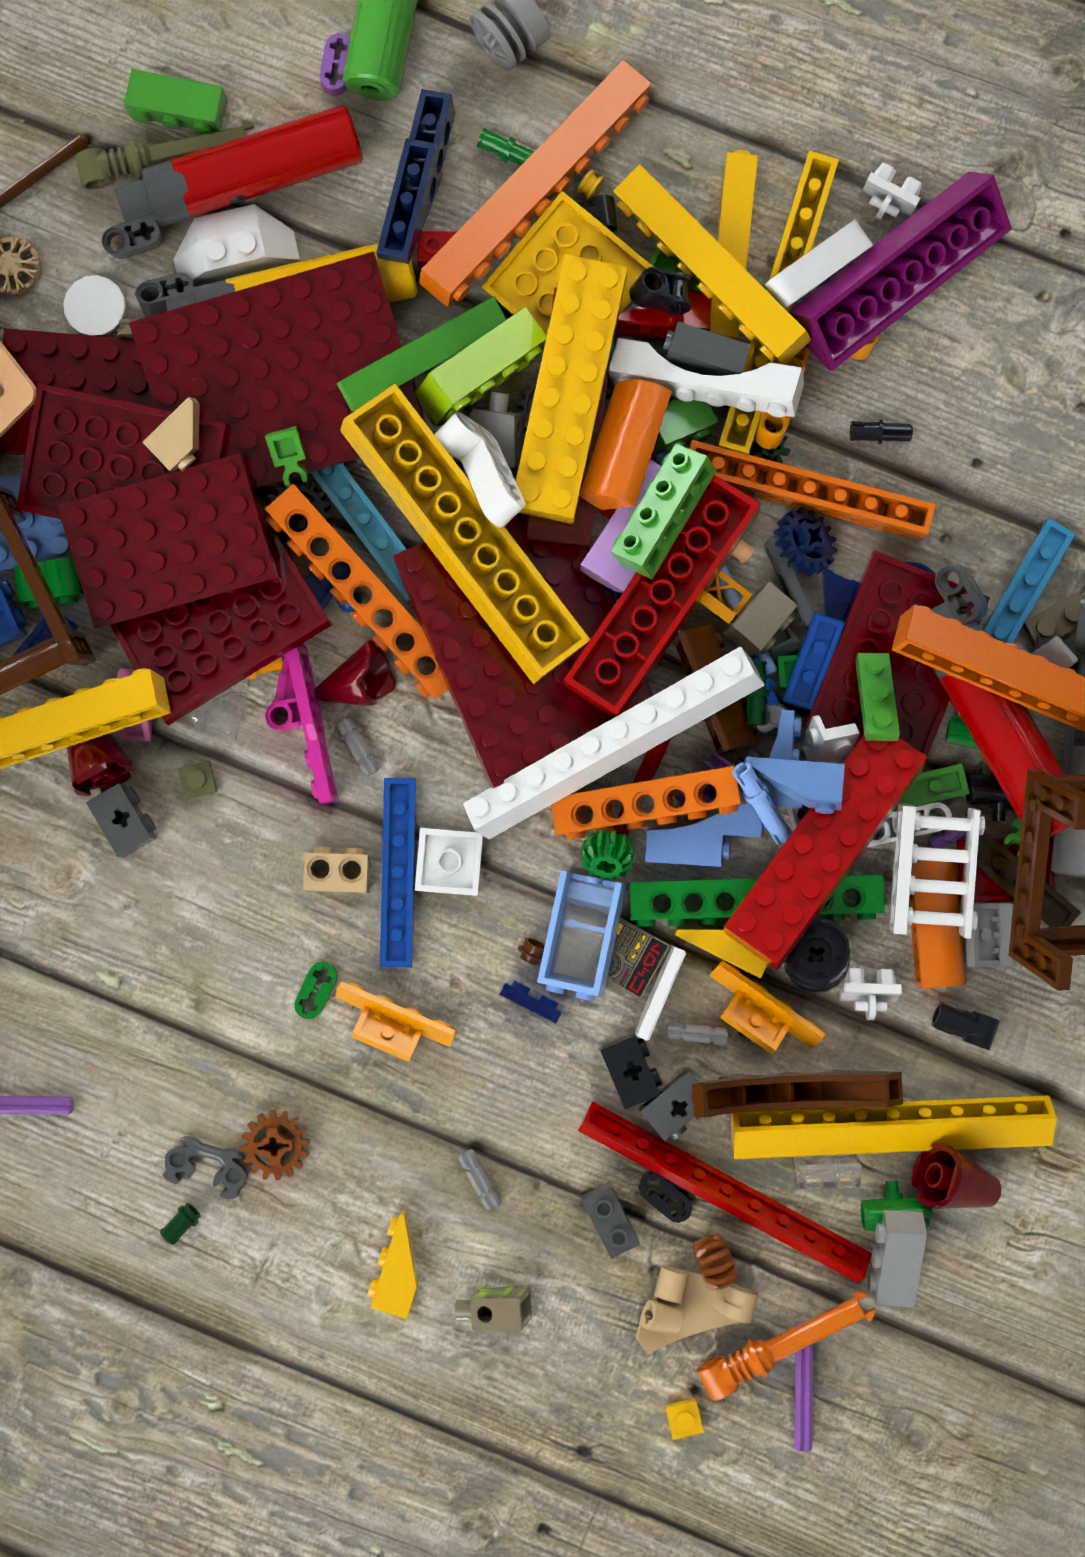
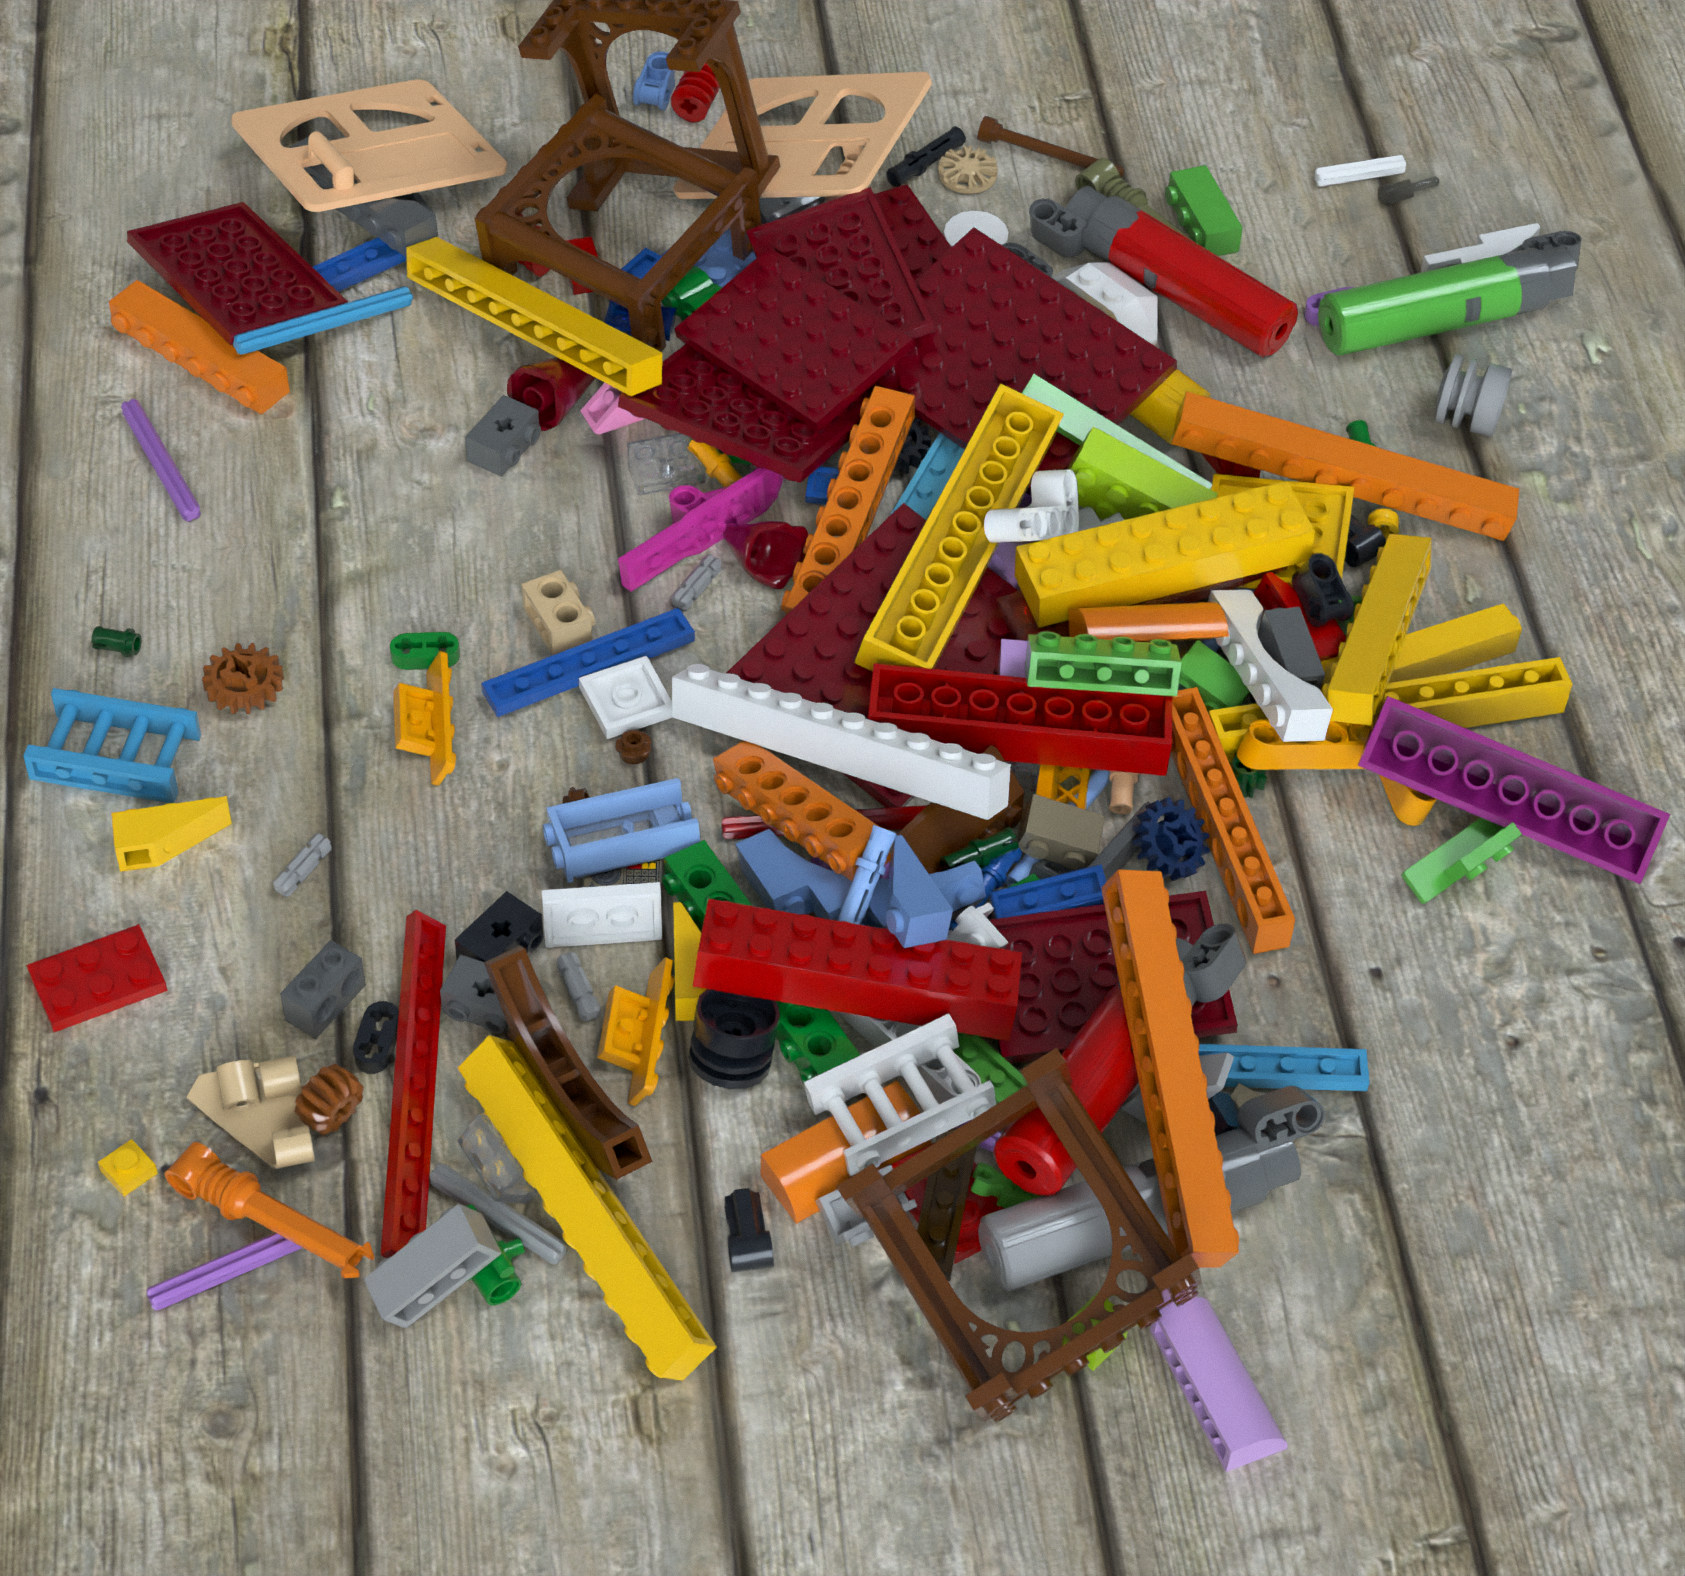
camera: 60 degrees right, 35 degrees down
tan slope [143,397,200,471] -> none
dark grey helmet [163,1136,248,1199] -> none
olive plate [178,761,218,799] -> none
bright green plate [265,426,307,487] -> none
dark blue brick [376,89,455,264] -> none
dark tan torso [455,1286,532,1331] -> none
clear blue plate [500,980,562,1024] -> none
green gear [580,829,634,881] -> none
white beam [765,219,873,309] -> none
white hips [839,968,902,1020] -> none
black axle [850,419,913,444] -> none
bright green plate [855,653,900,741] -> none
white hips [862,163,922,220] -> none
dark red cone [911,1143,1001,1209] -> none
none -> dark azure fence [23,688,201,803]
none -> red plate [26,924,168,1033]
none -> light grey axle [429,1163,567,1264]
none -> reddish brown plate [615,730,652,764]
none -> bright green bracket [1401,818,1522,904]

